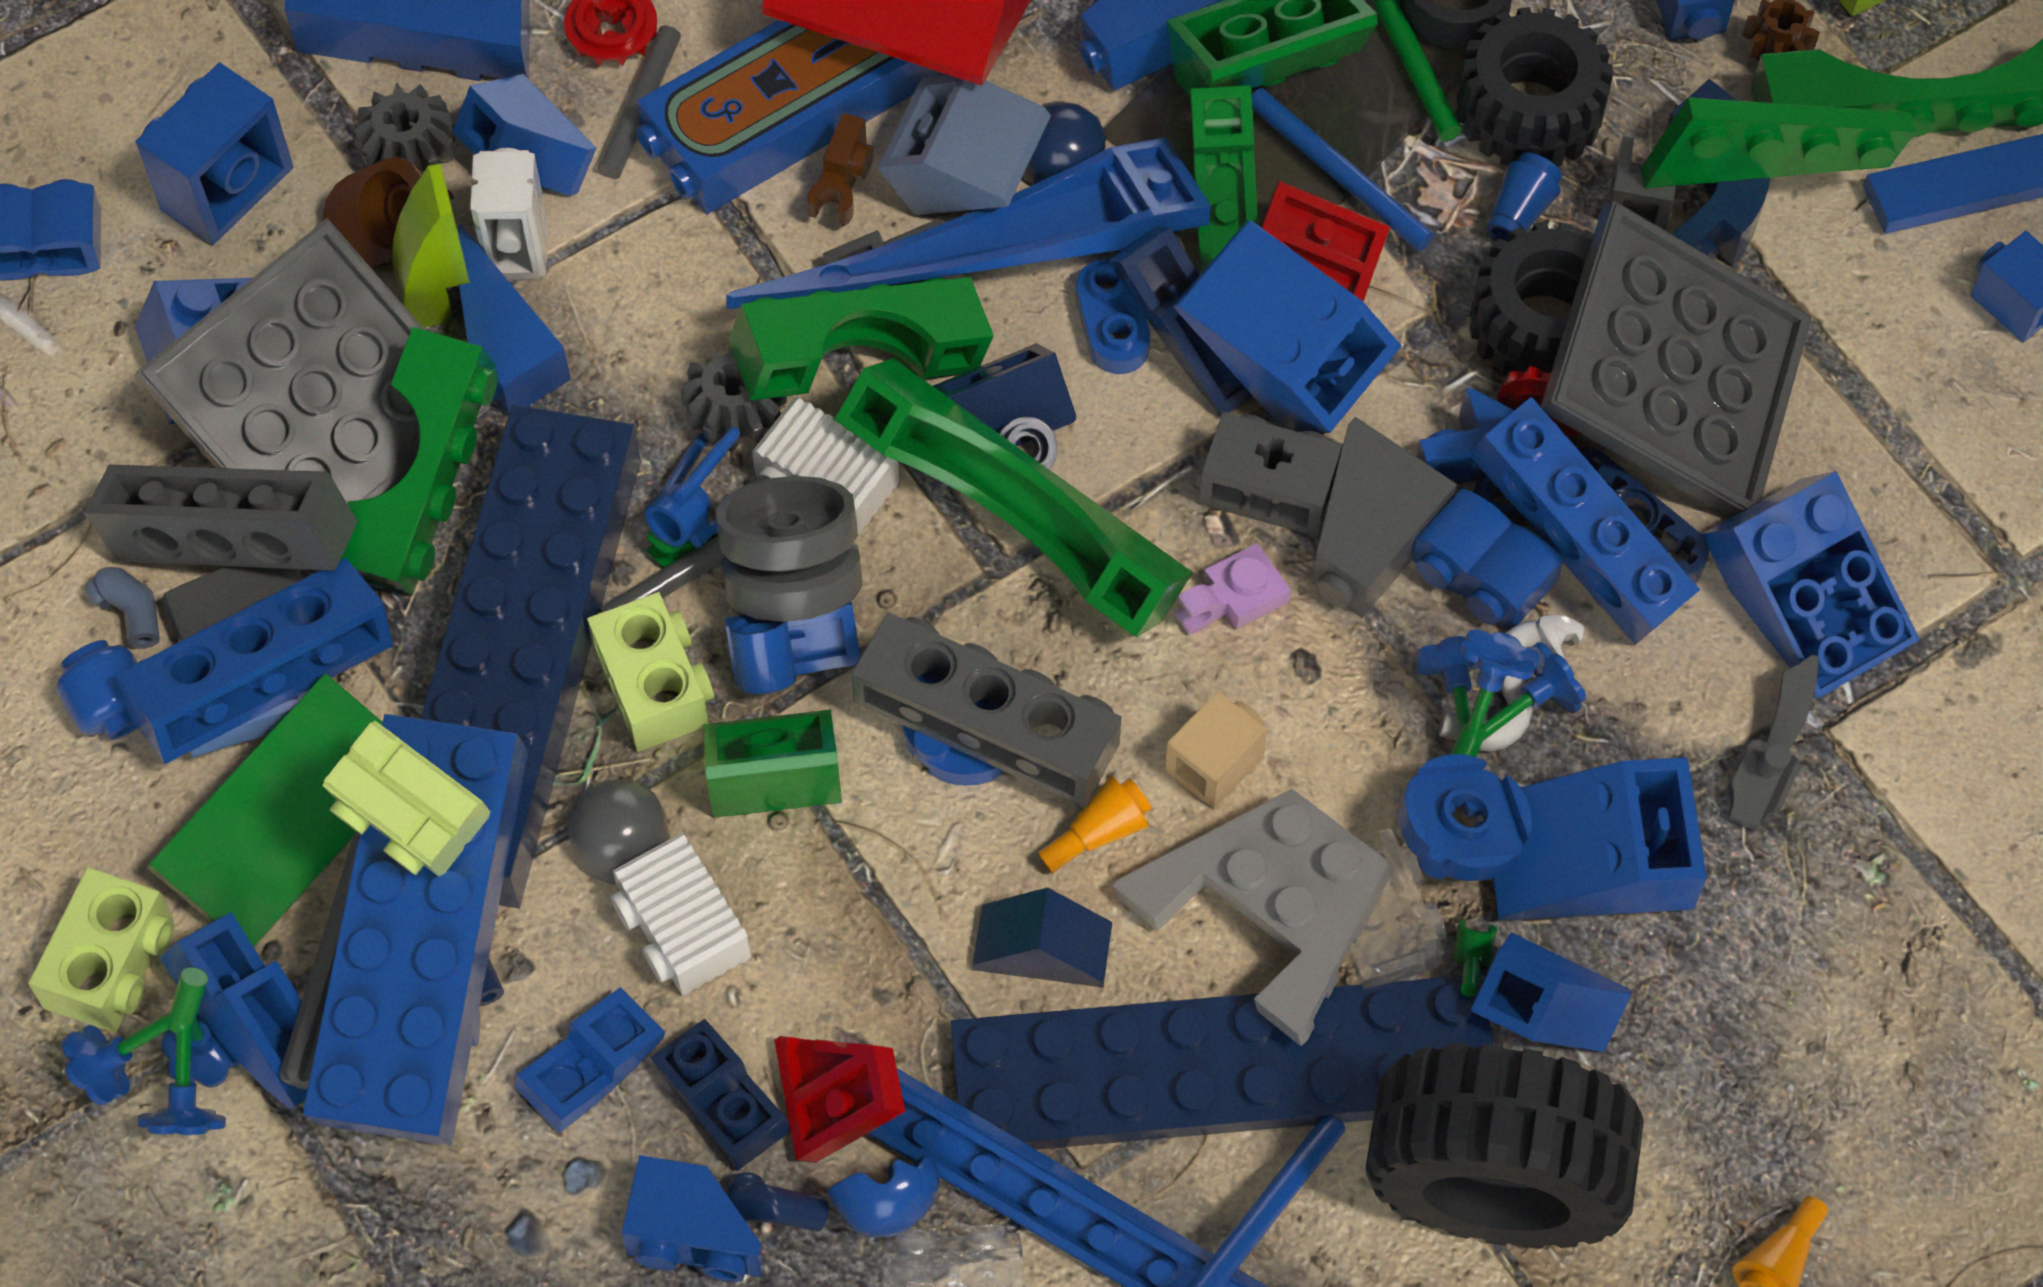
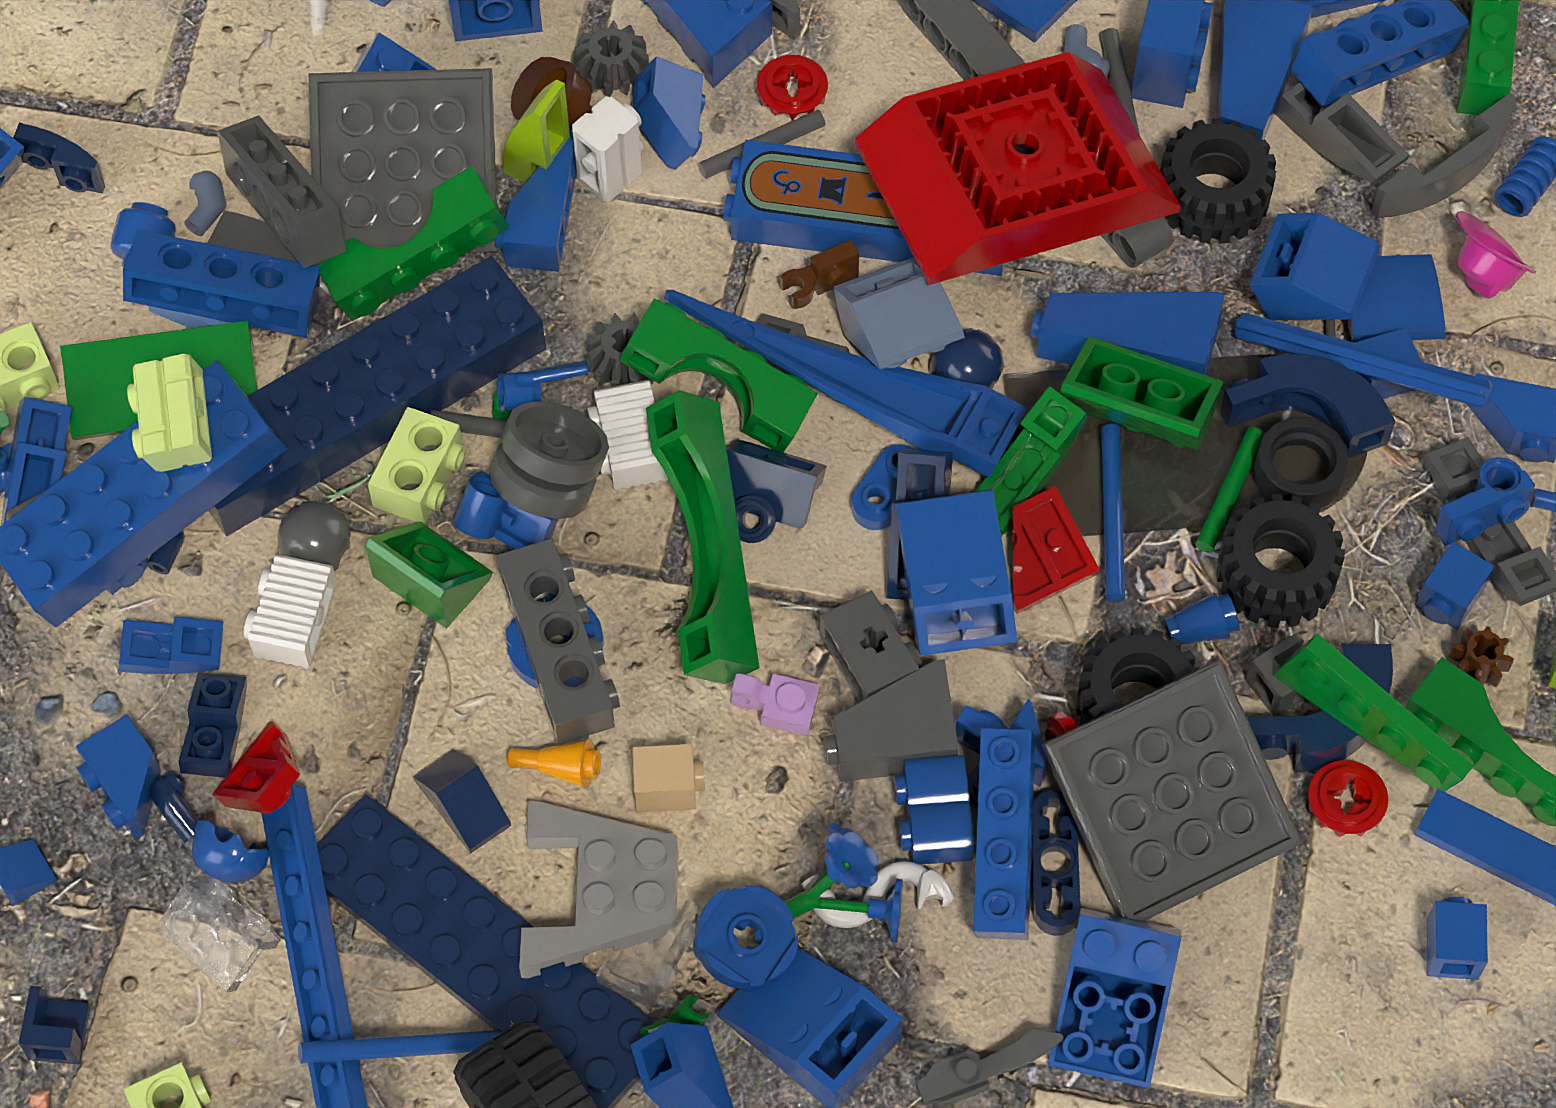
camera: 45 degrees right, 0 degrees up
none -> red gear [1308,760,1389,837]

